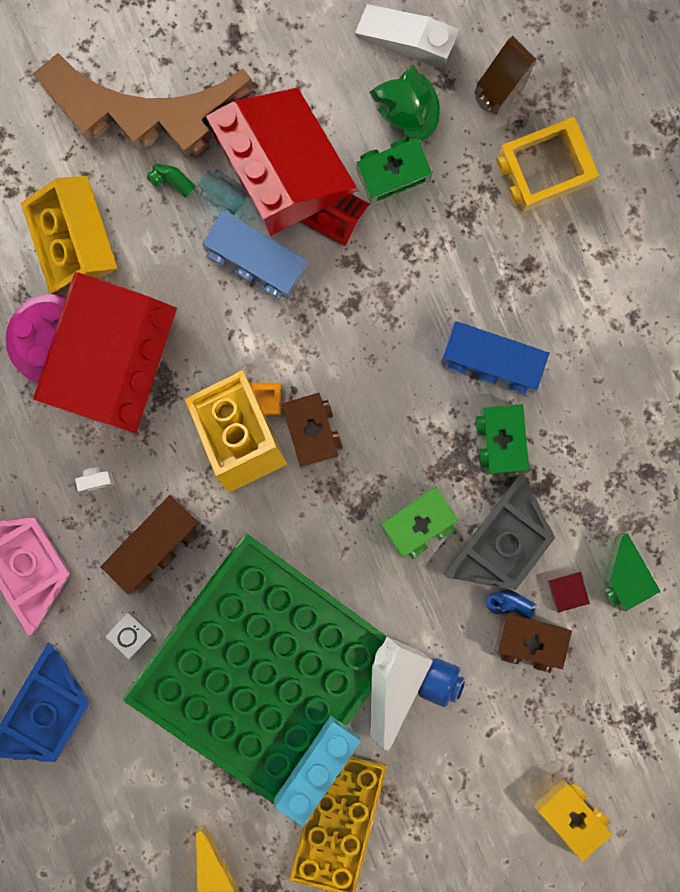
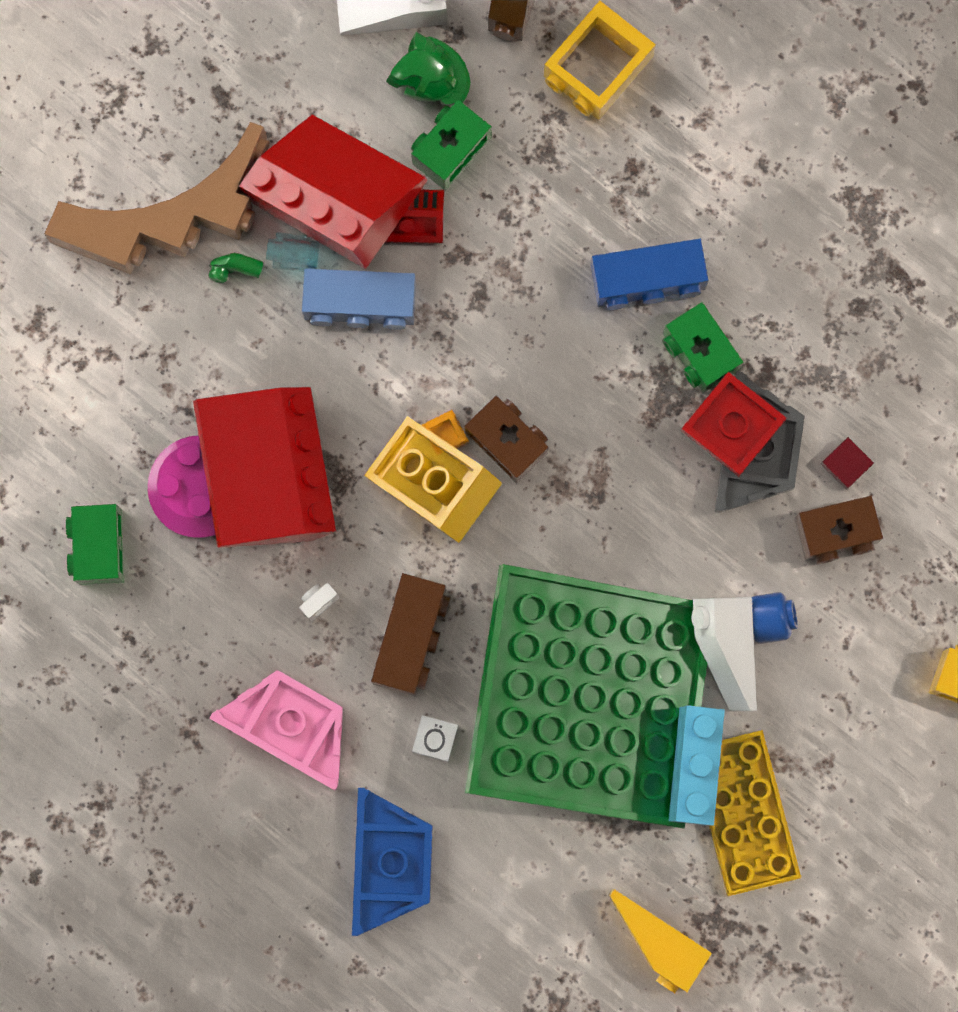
camera: 20 degrees left, 5 degrees down
yellow slope [21,176,118,294] -> none
bright green brick [380,487,458,559] -> none
blue arm [486,590,537,619] -> none
green slope [604,533,661,611] -> none
none -> red plate [681,372,787,477]

